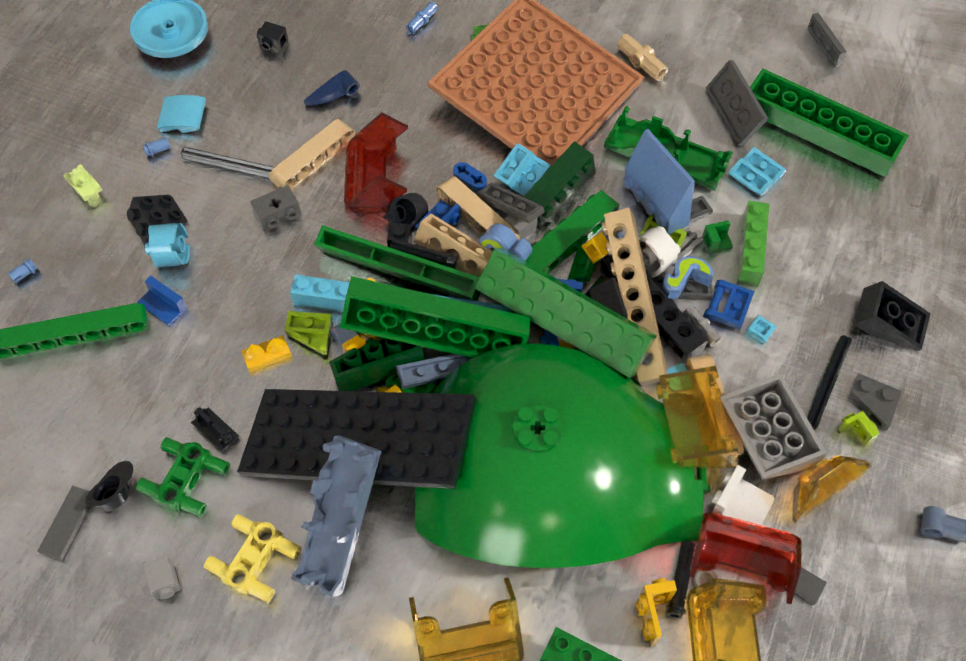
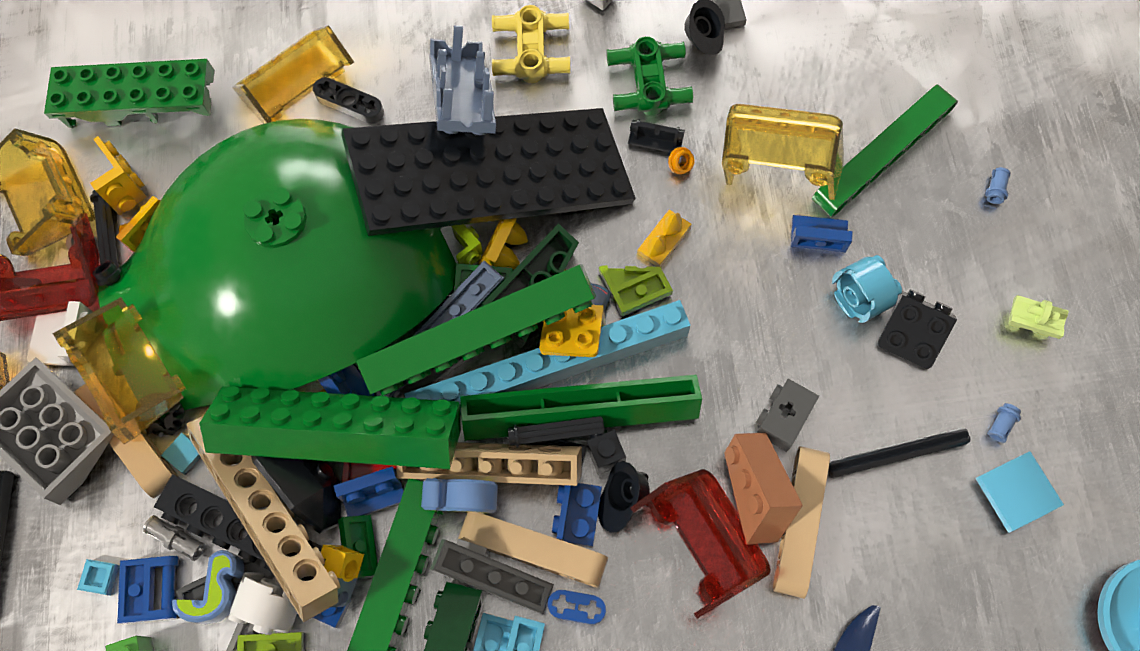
camera: 155 degrees right, 10 degrees up
none -> black plate [92,260,122,286]
none -> yellow tile [116,196,160,253]
none -> black beam [313,77,384,124]
none -> light orange plate [668,147,695,174]
none -> clear yellow windscreen [722,104,844,200]
none -> nougat wedge [724,433,803,545]

